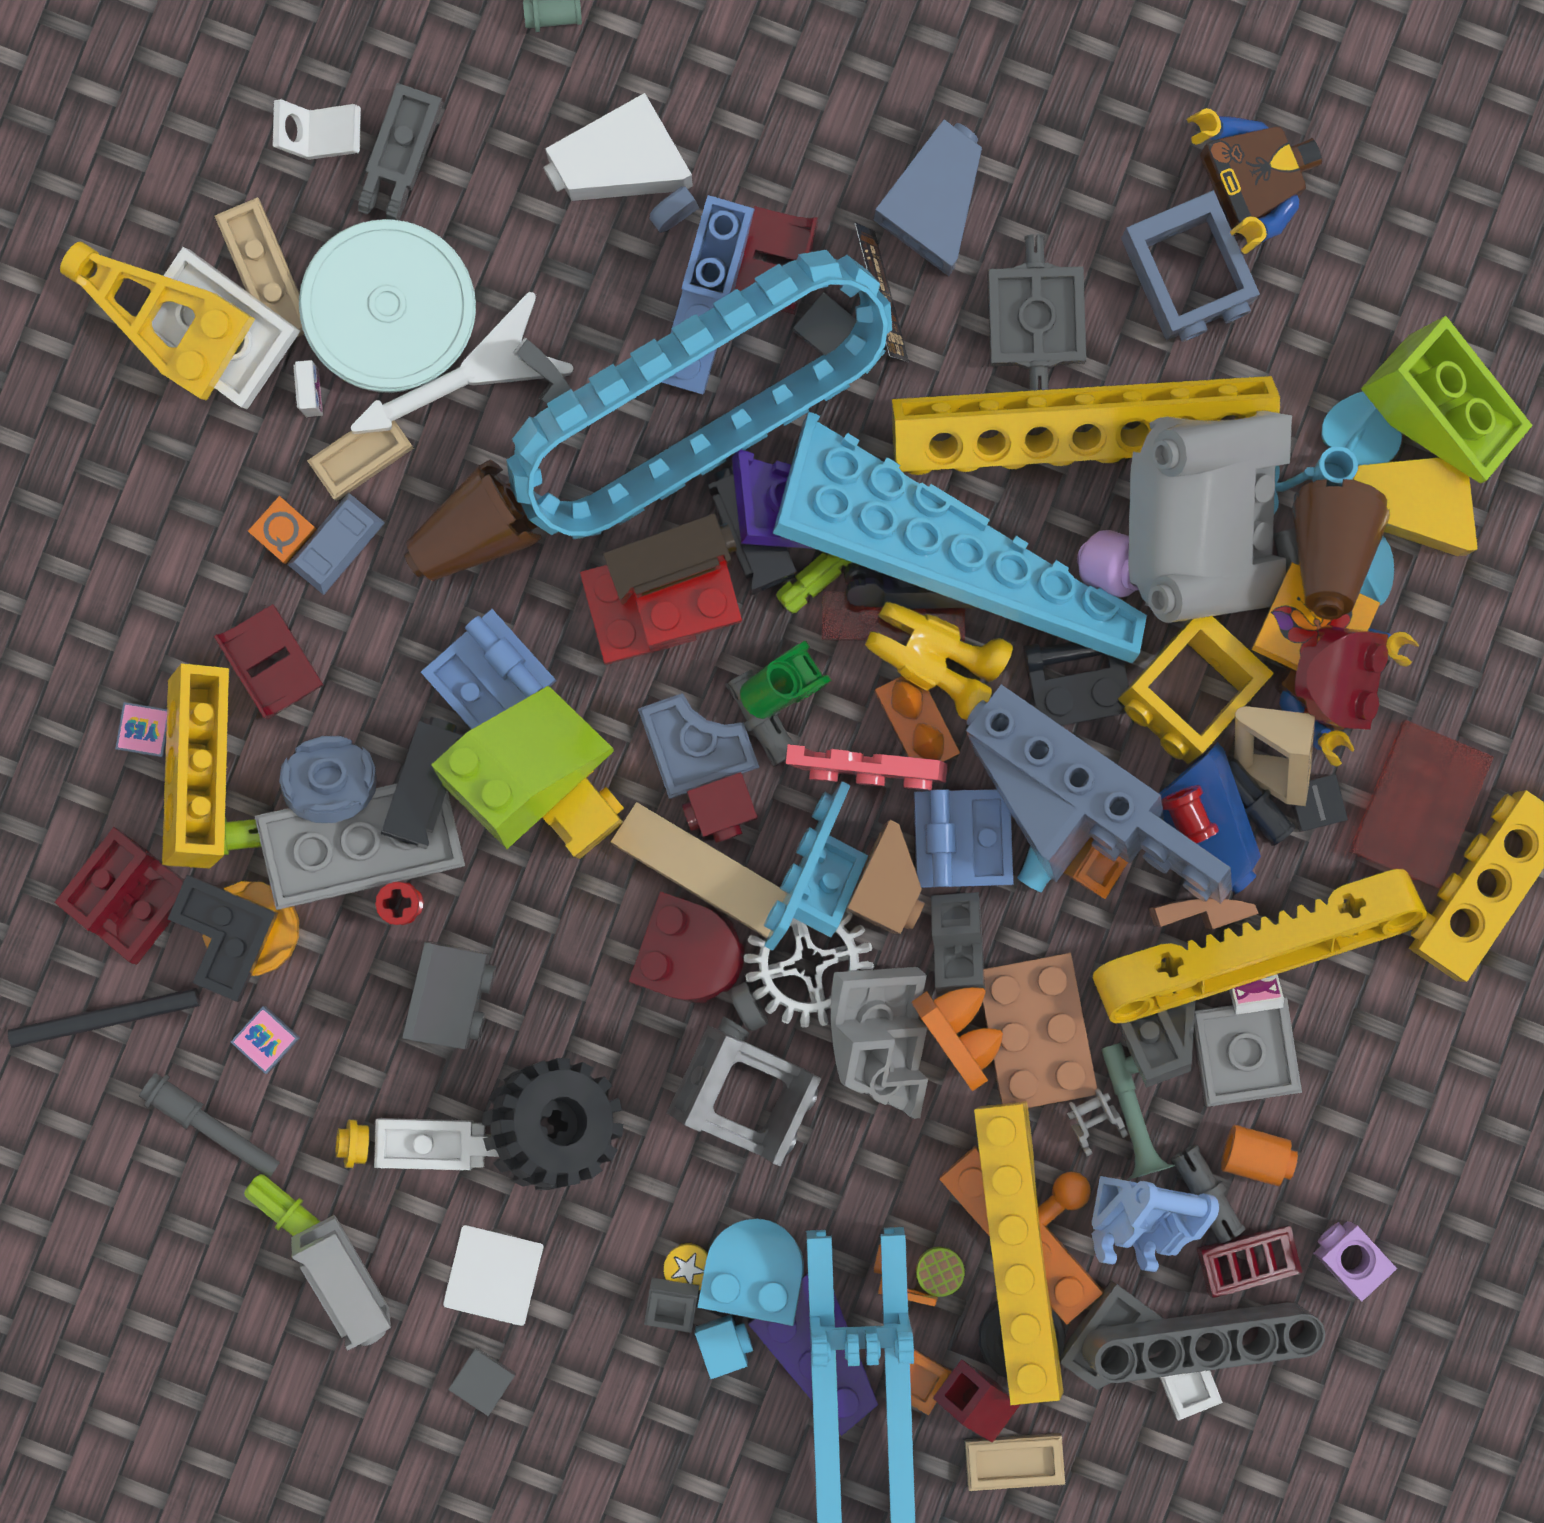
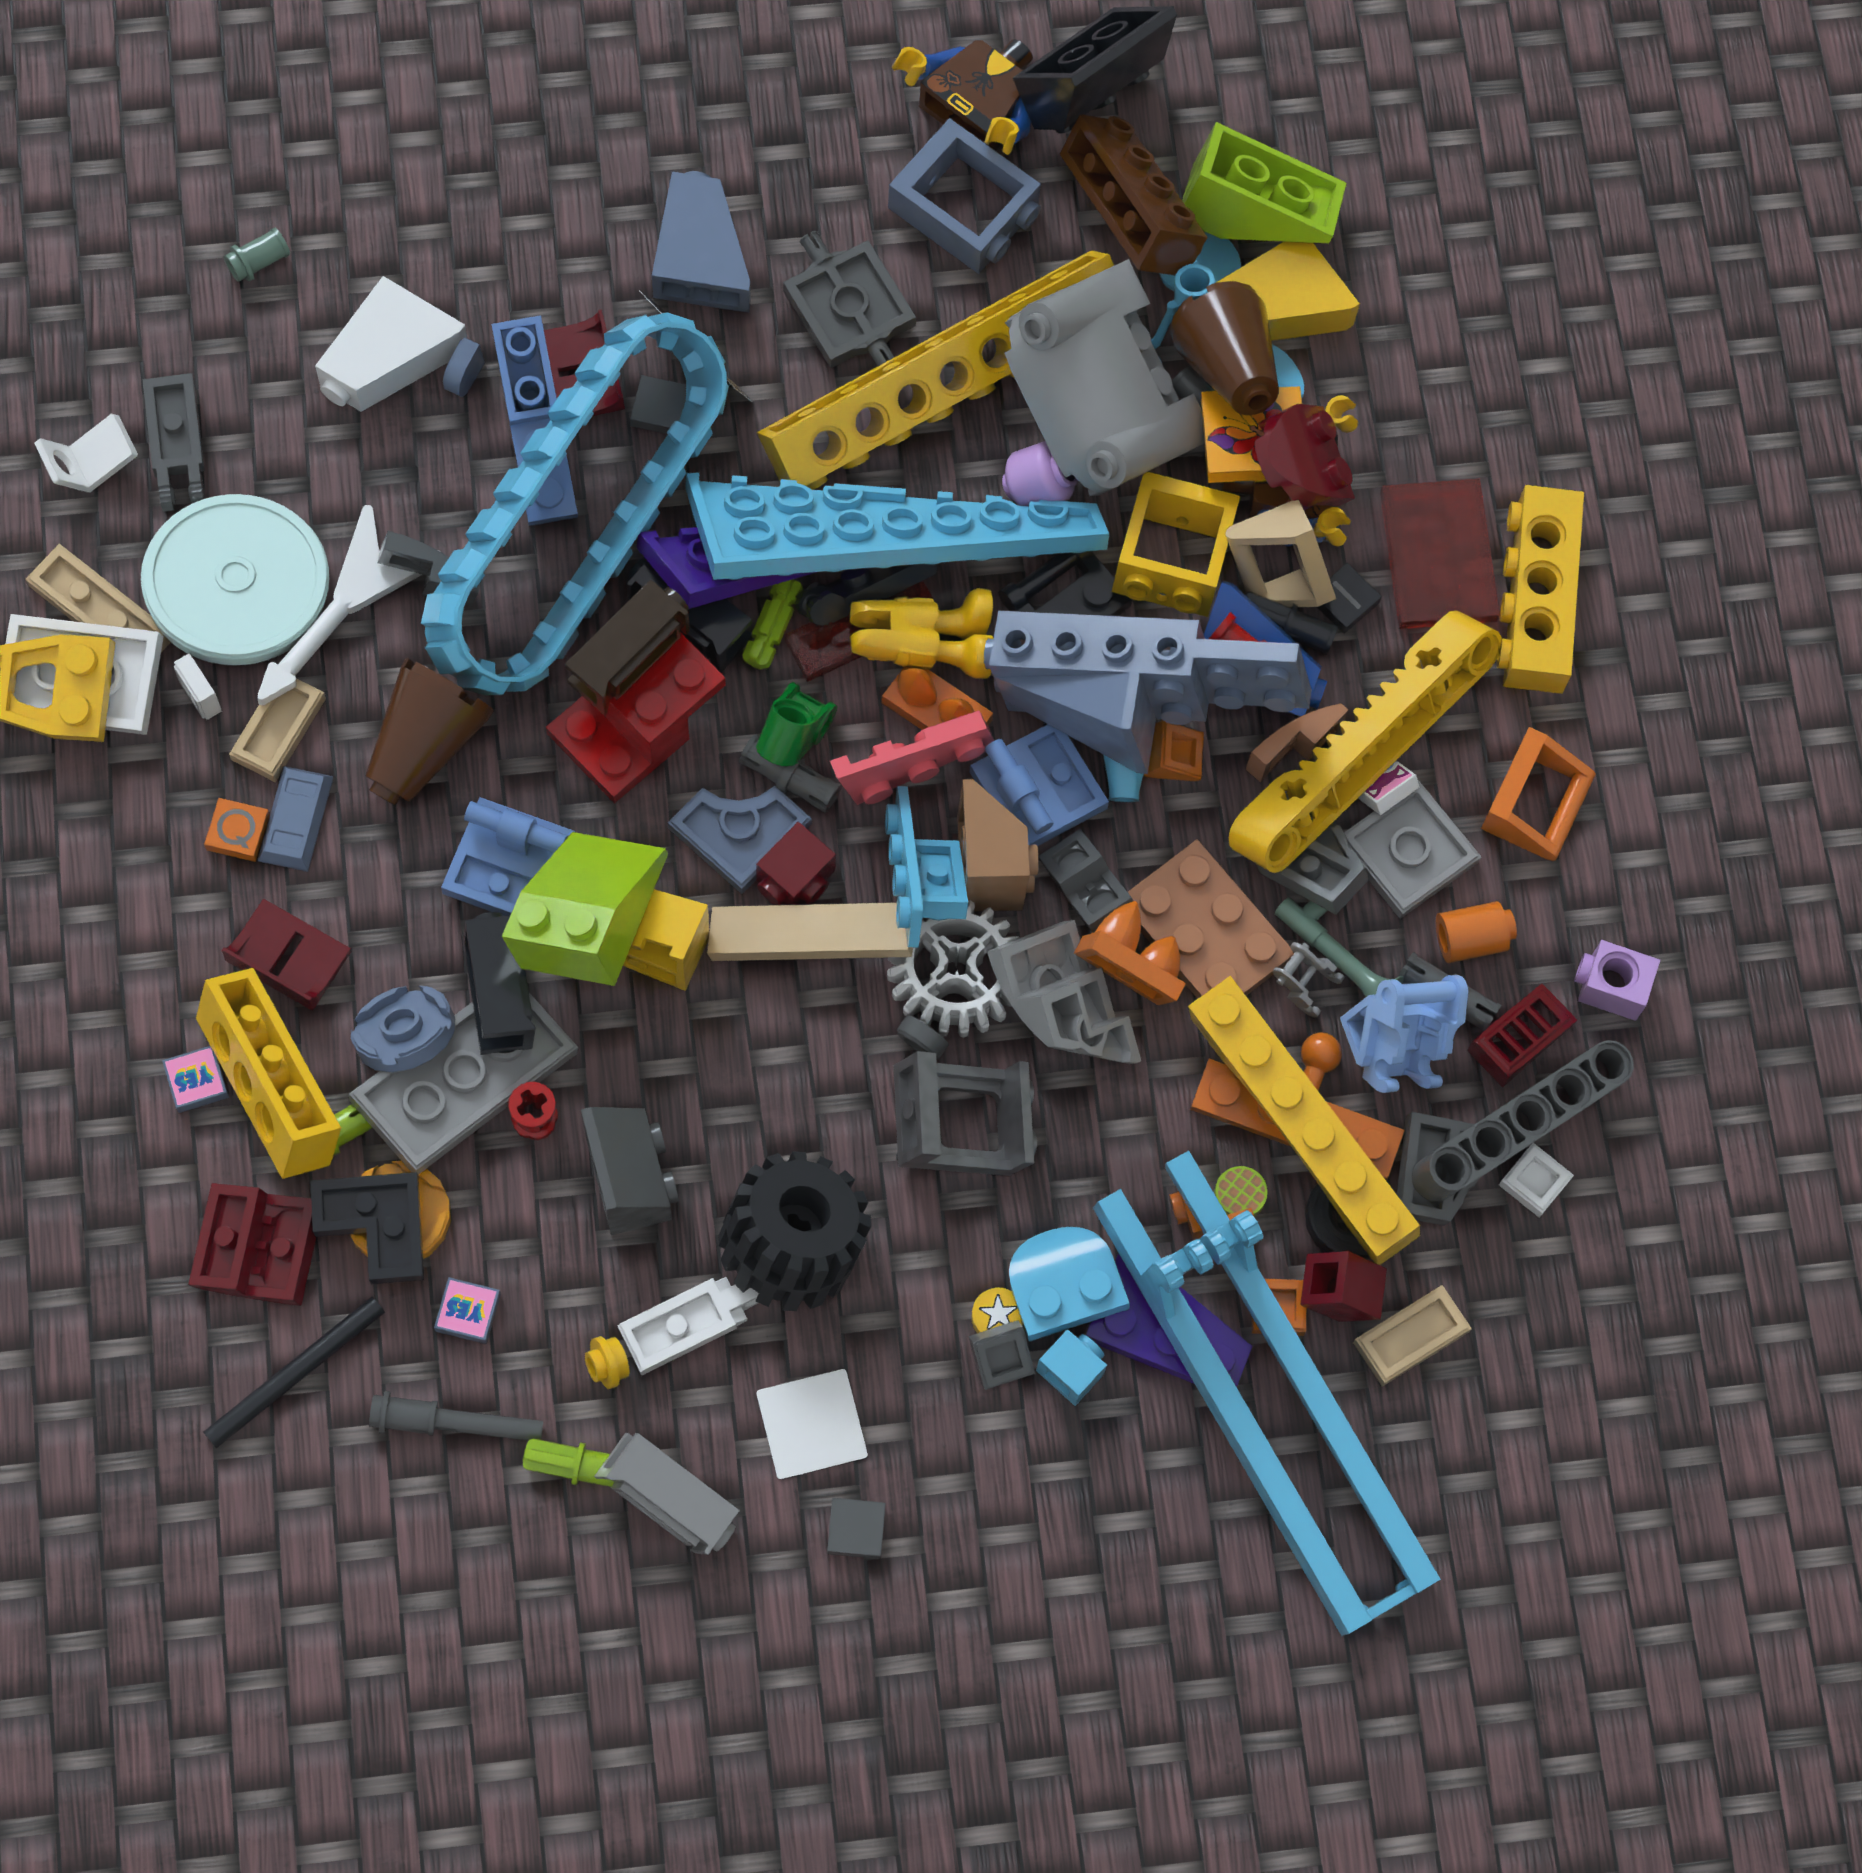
camera: 30 degrees left, 15 degrees down
dark red slope [629,891,745,1003] -> none
none -> black slope [1013,6,1177,134]
none -> reddish brown brick [1060,114,1208,276]
none -> orange tile [1481,727,1596,861]

